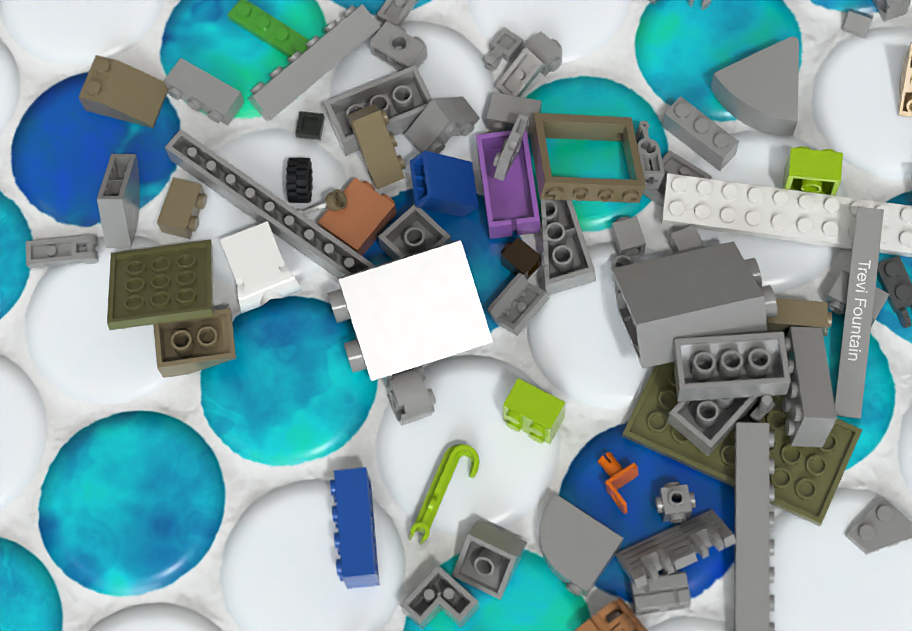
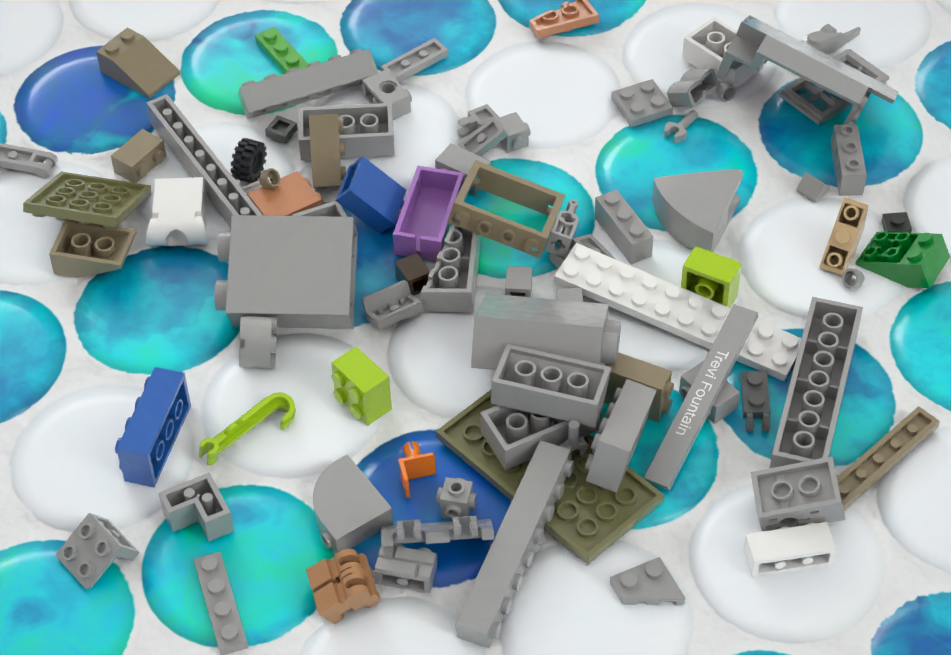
camera: 15 degrees right, 20 degrees down
light grey brick [97,154,140,249] -> none
light grey brick [164,58,244,126] -> none
light grey brick [405,96,480,154] -> none
light grey slope [452,519,527,600] -> none
light grey wing [493,112,530,181] -> none

